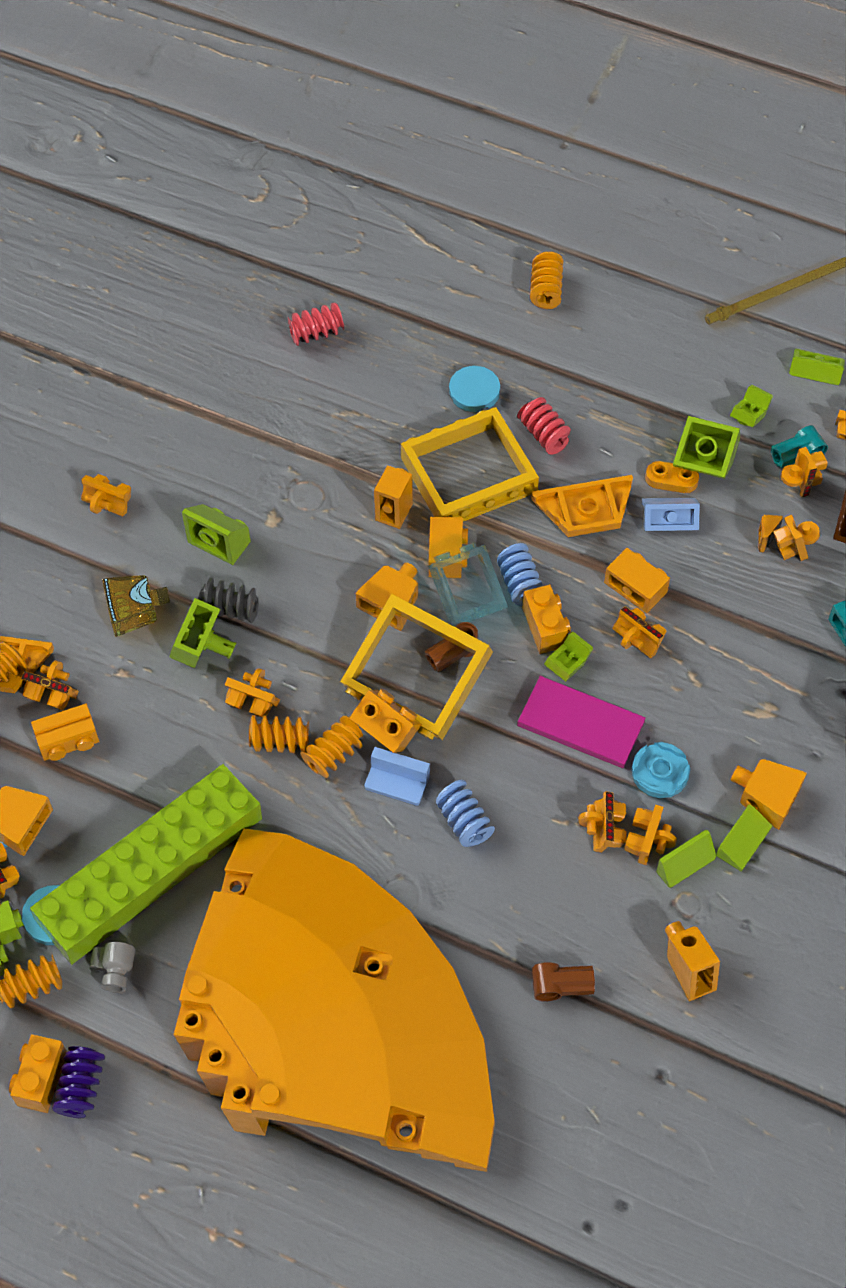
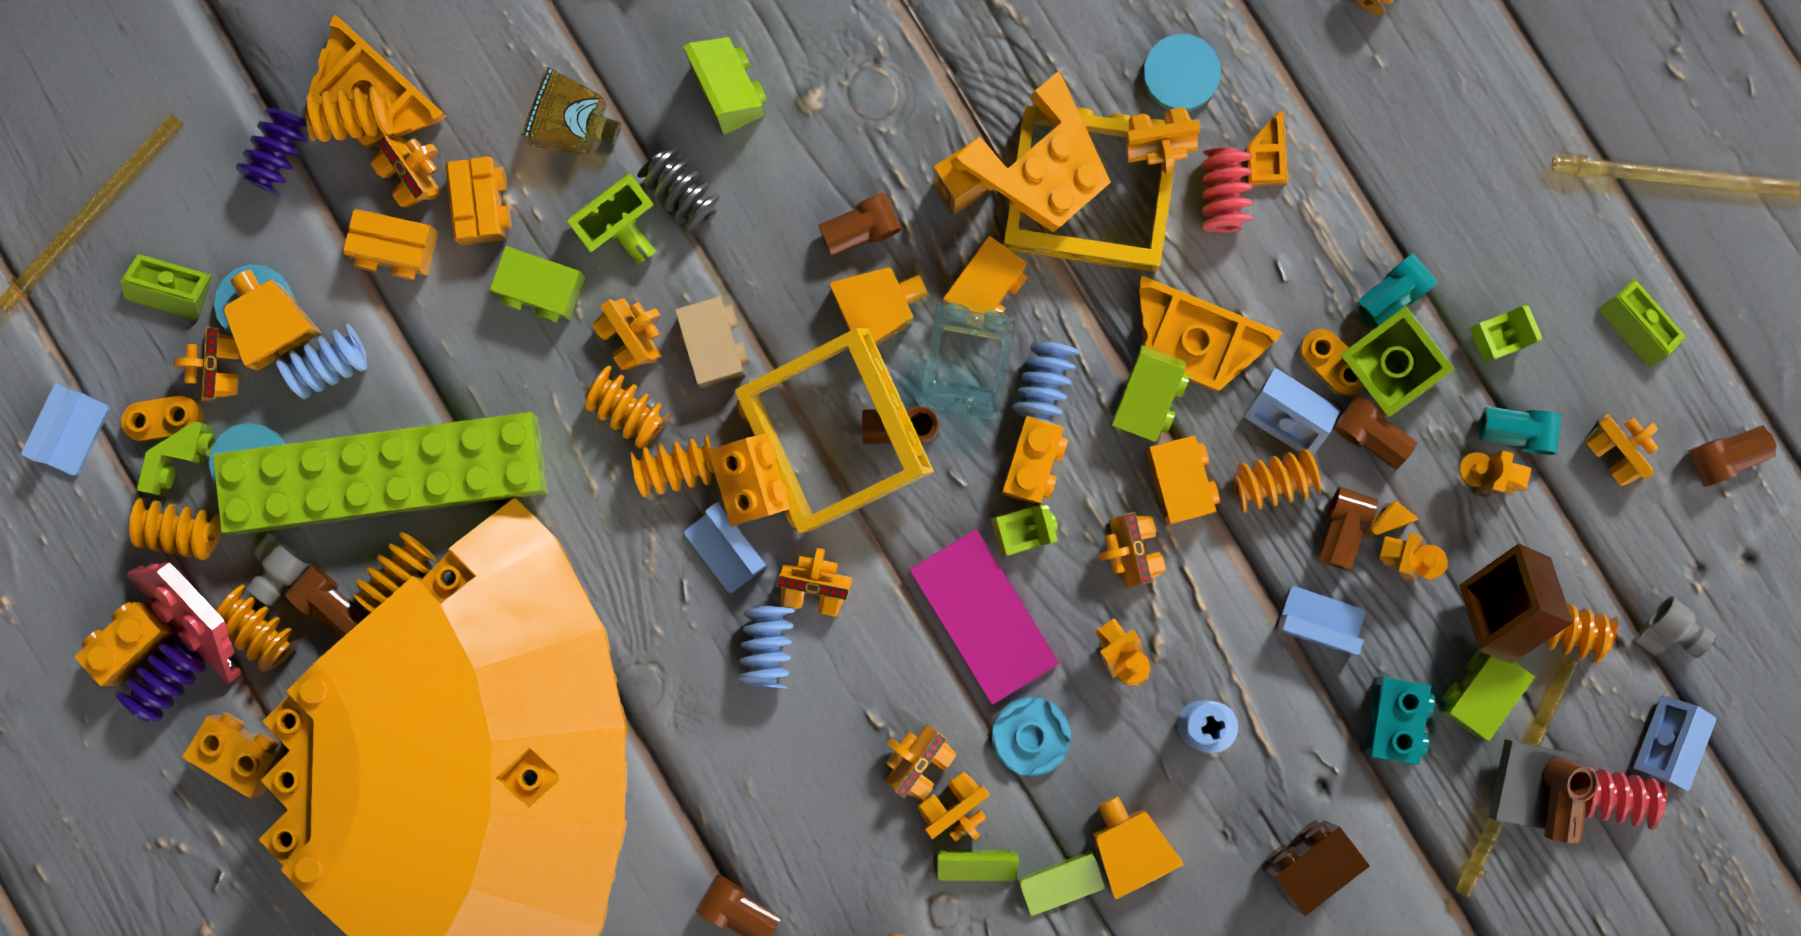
camera: 35 degrees right, 25 degrees up
none -> coral wing [126,562,242,685]
none -> light orange brick [182,712,286,798]
none -> light orange piece [215,585,301,672]
none -> light blue piece [275,323,368,399]
none -> dark orange piece [284,564,367,640]
none -> light orange piece [353,532,439,612]
none -> light orange brick [445,156,512,246]
none -> lime brick [490,246,585,323]
none -> tan brick [675,296,750,389]
none -> light orange hips [777,548,853,617]
none -> dark orange piece [818,193,902,257]
none -> light orange wing [950,72,1111,232]
none -> light orange hips [1095,618,1151,686]
none -> lime brick [1112,345,1190,442]
none -> light orange hips [1126,107,1200,174]
none -> light blue piece [1177,700,1238,753]
none -> light orange piece [1233,449,1321,513]
none -> light orange tile [1245,111,1288,186]
none -> light blue panel [1276,586,1366,655]
none -> dark orange piece [1317,486,1378,571]
none -> dark orange piece [1333,395,1418,470]
none -> teal piece [1355,253,1438,328]

